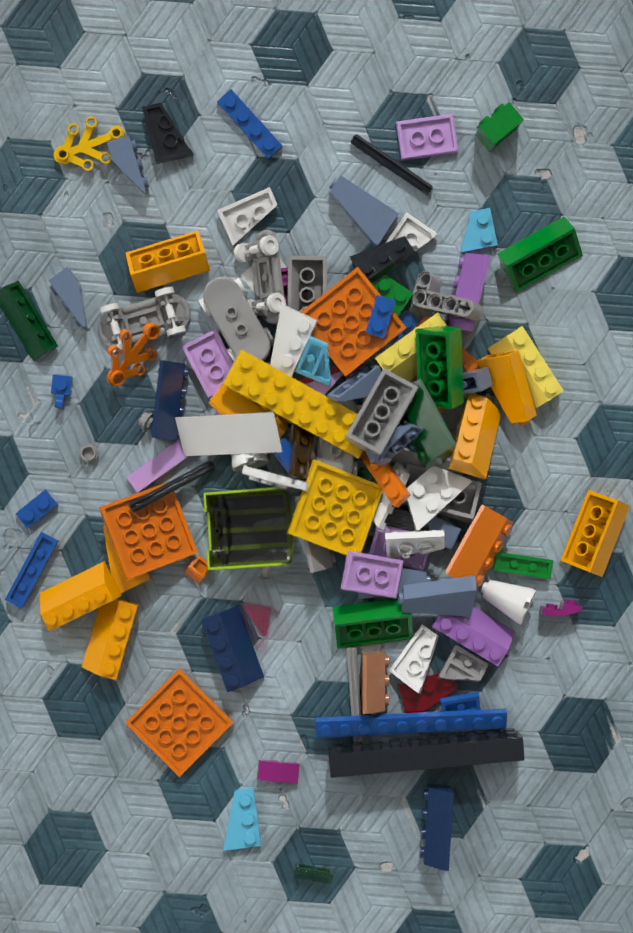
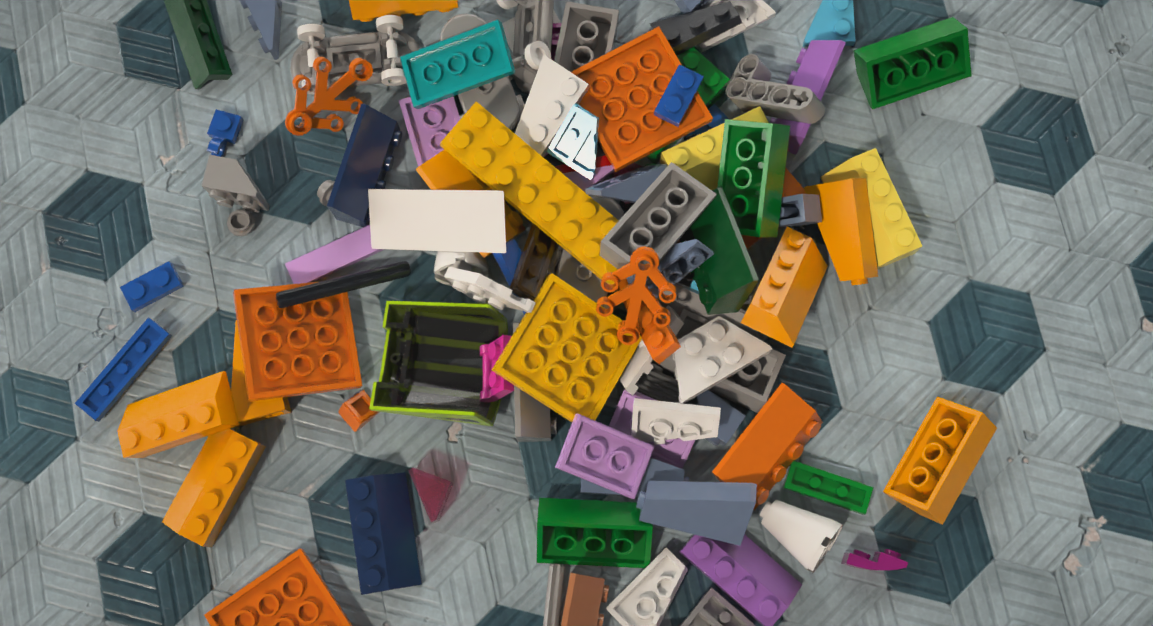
camera: 15 degrees right, 10 degrees down
none -> light grey slope [202,155,270,213]
none -> teal plate [400,20,516,109]
none -> dark pink plate [480,335,514,402]
none -> orange plant [596,246,677,345]

